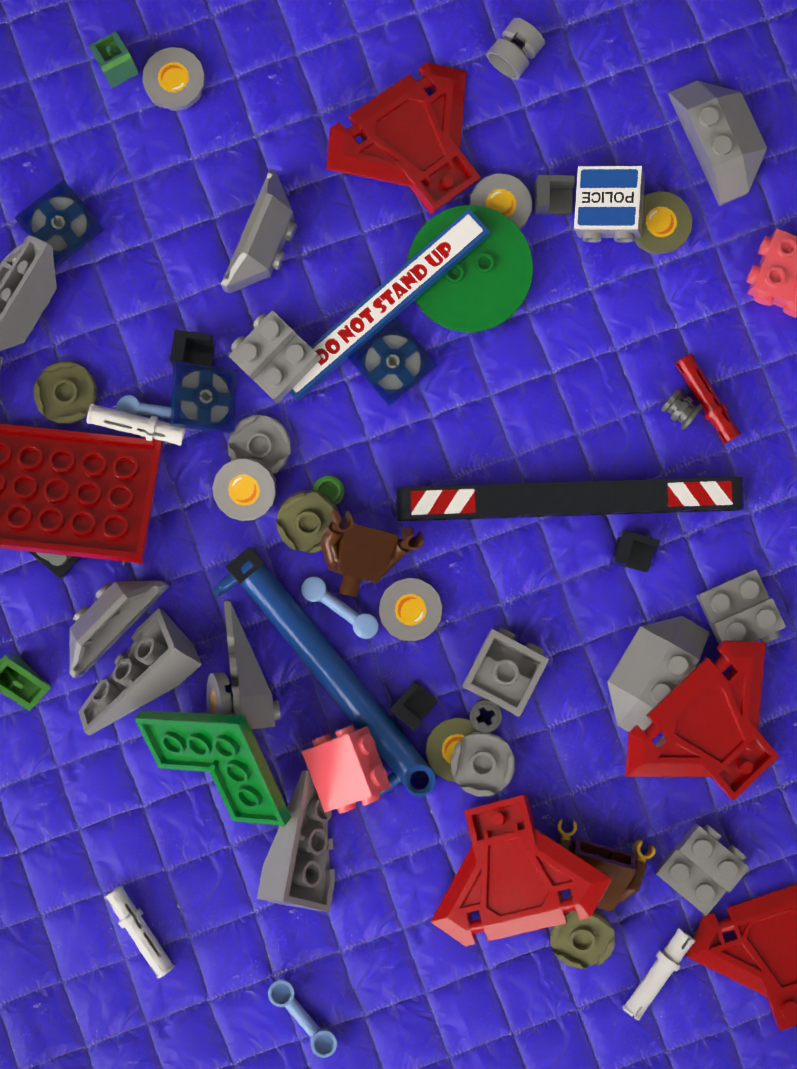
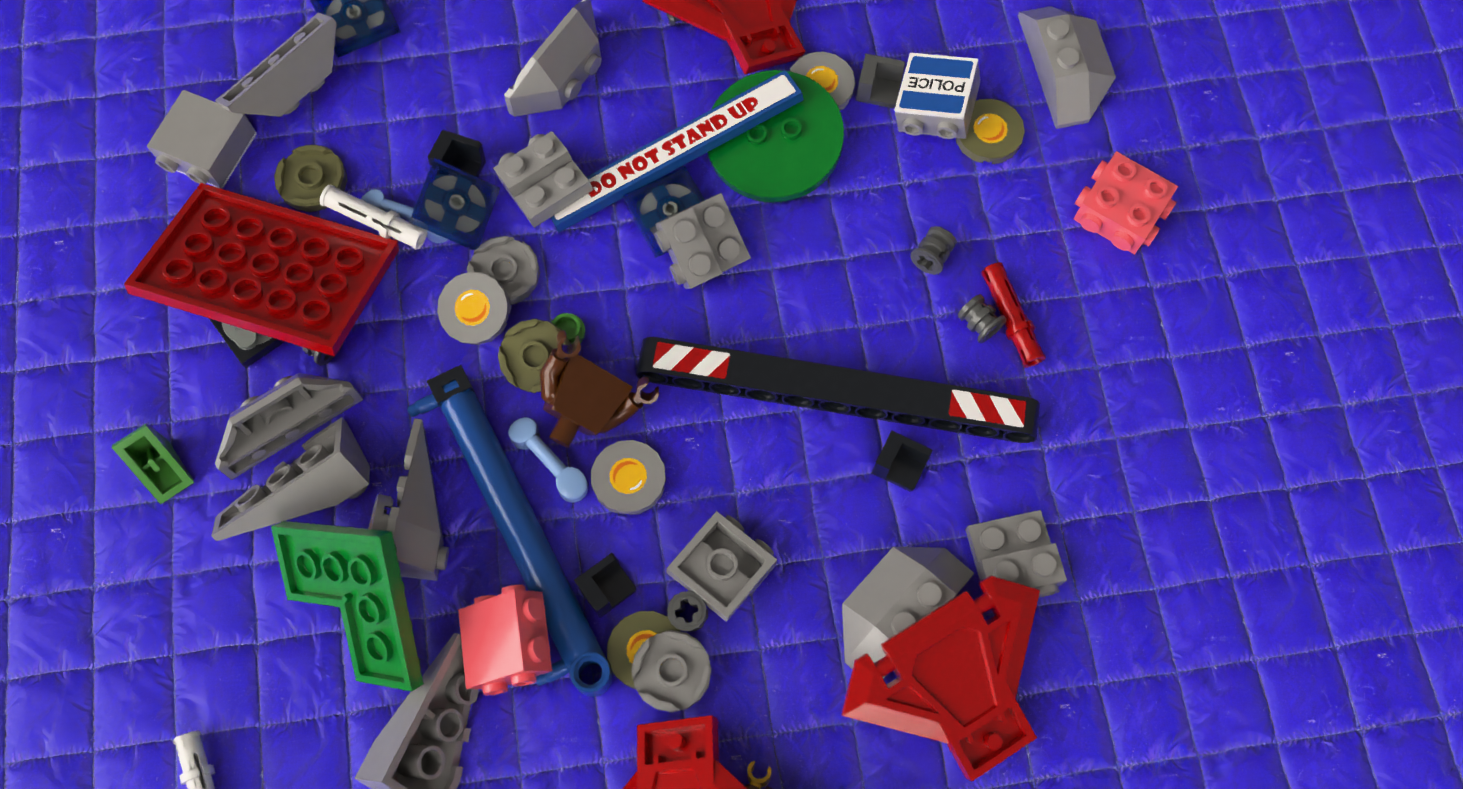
camera: 10 degrees right, 15 degrees down
none -> light grey plate [654,193,751,289]
none -> dark grey bush [910,226,957,275]

